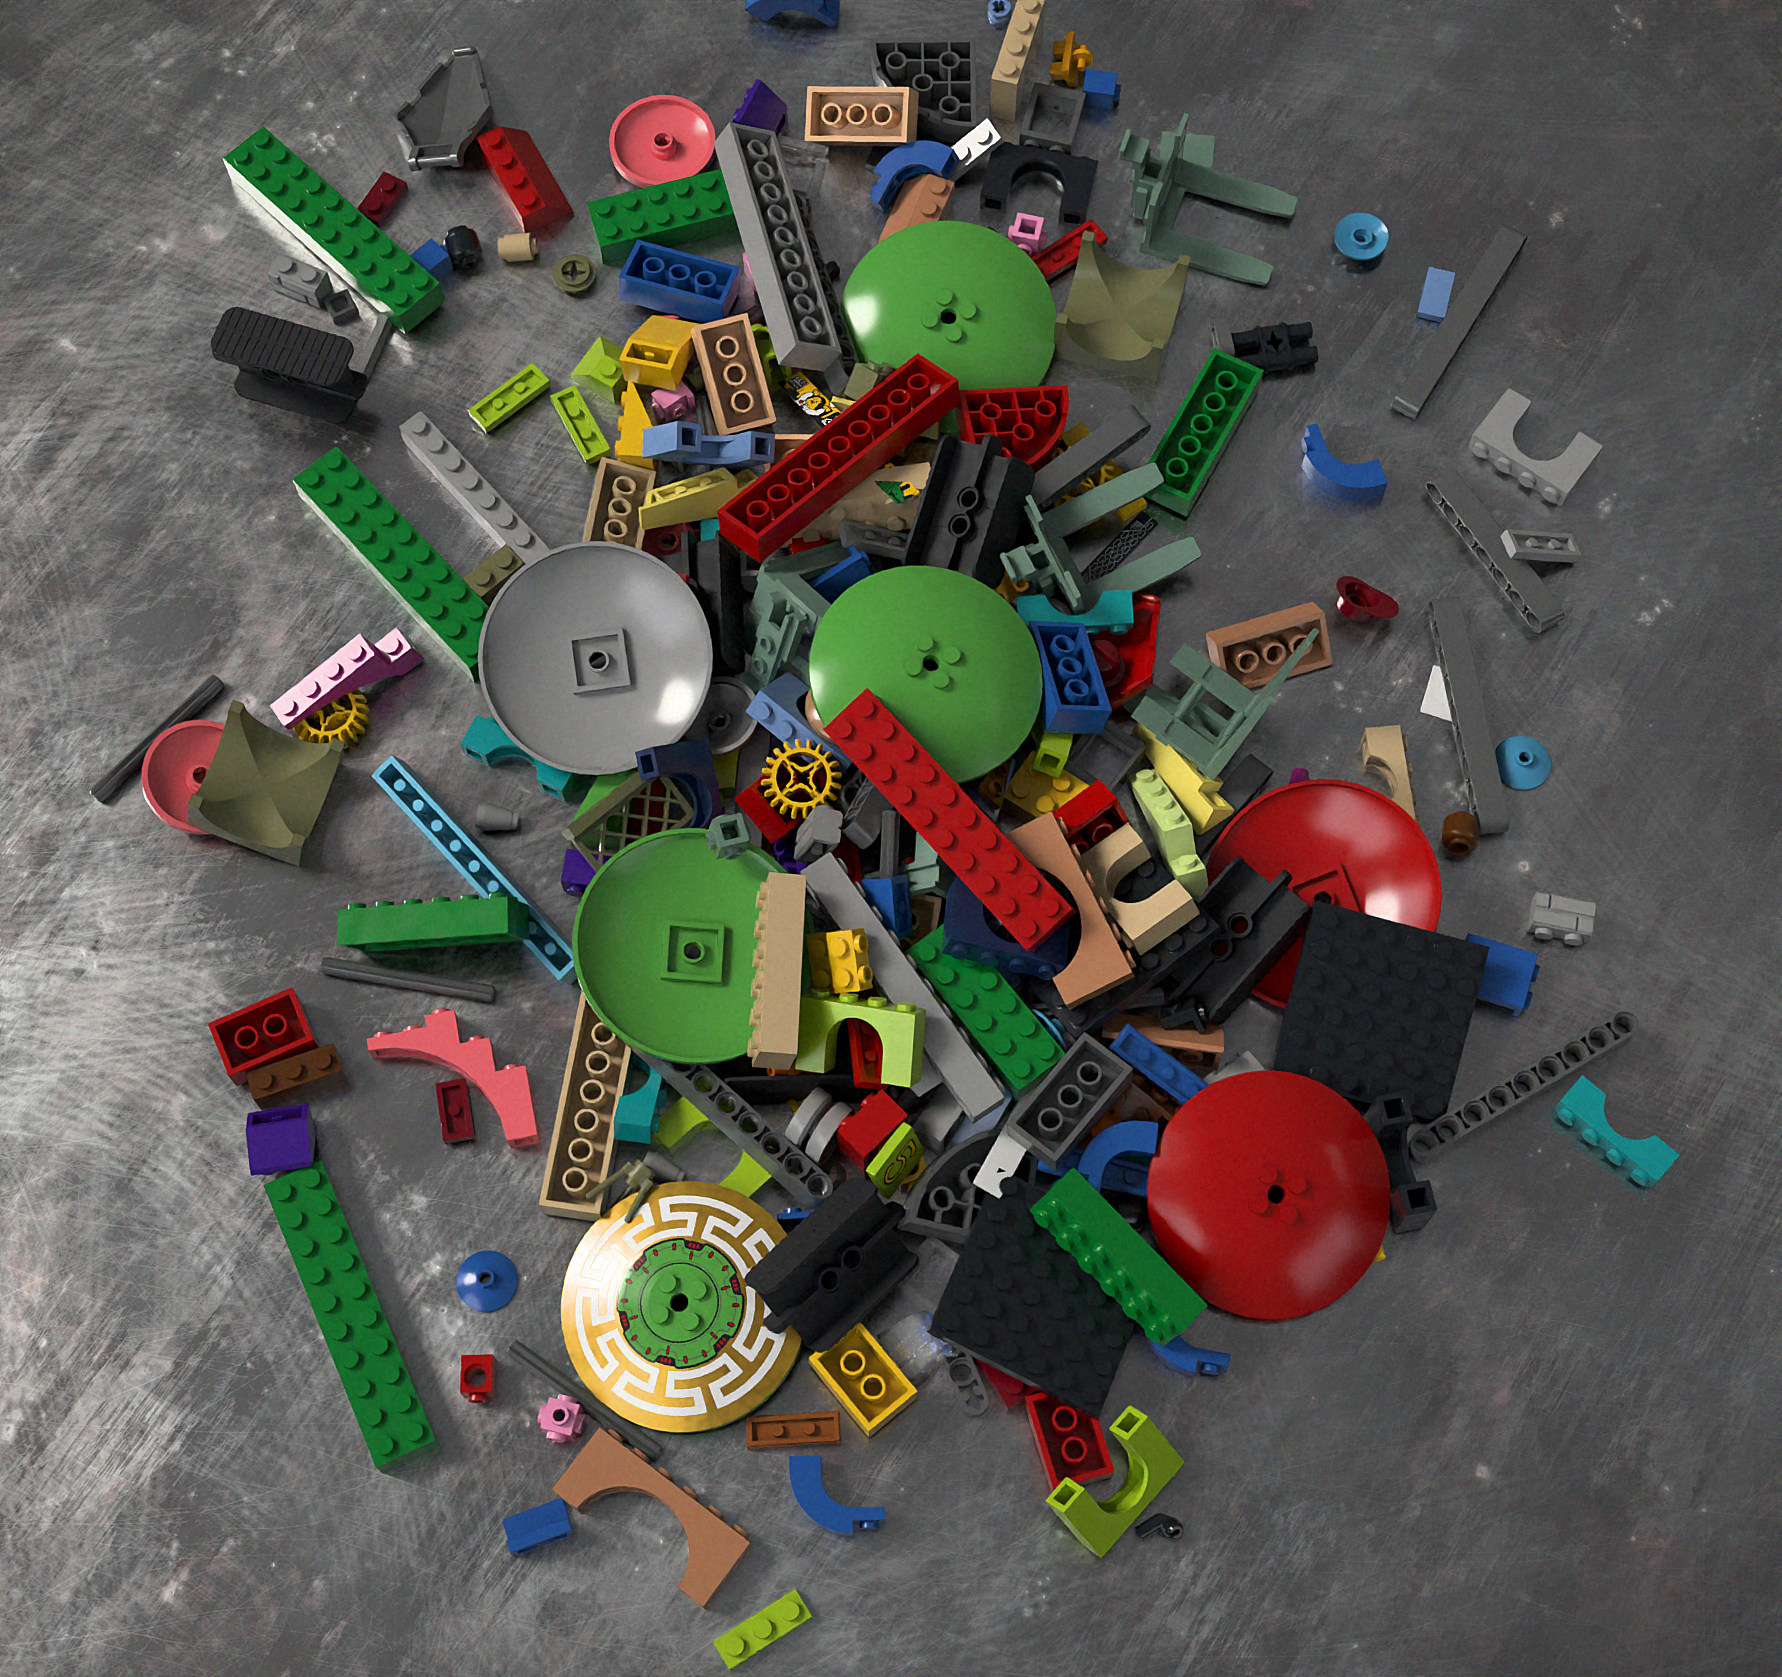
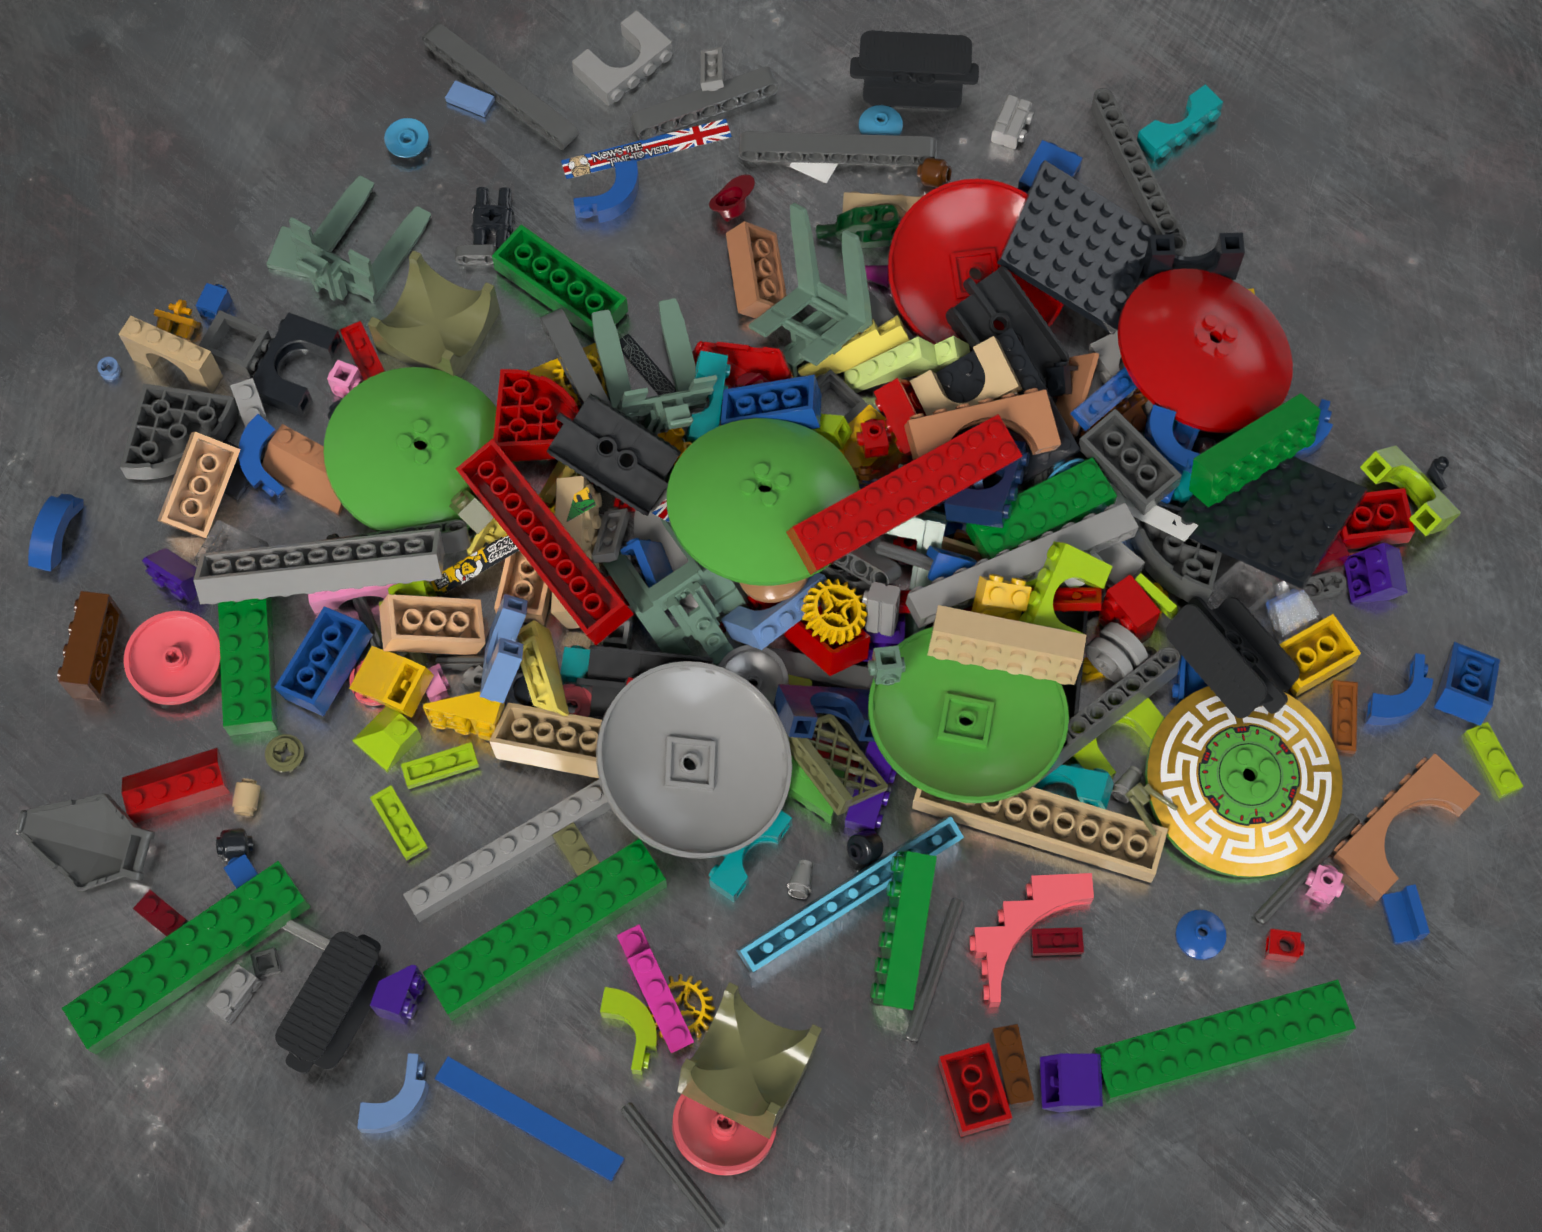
camera: 80 degrees left, 0 degrees up
none -> reddish brown brick [57,591,122,701]
none -> medium blue arch [357,1053,429,1133]
none -> dark purple slope [370,965,426,1025]
none -> blue tile [434,1056,625,1182]
none -> sticker [561,119,732,179]
none -> lime arch [600,987,658,1075]
none -> dark green piece [816,205,900,248]
none -> black head [847,829,884,865]
none -> black piece [850,30,979,110]
none -> red brick [856,419,892,459]
none -> dark purple slope [1344,543,1408,603]
none -> blue slope [1434,642,1500,726]

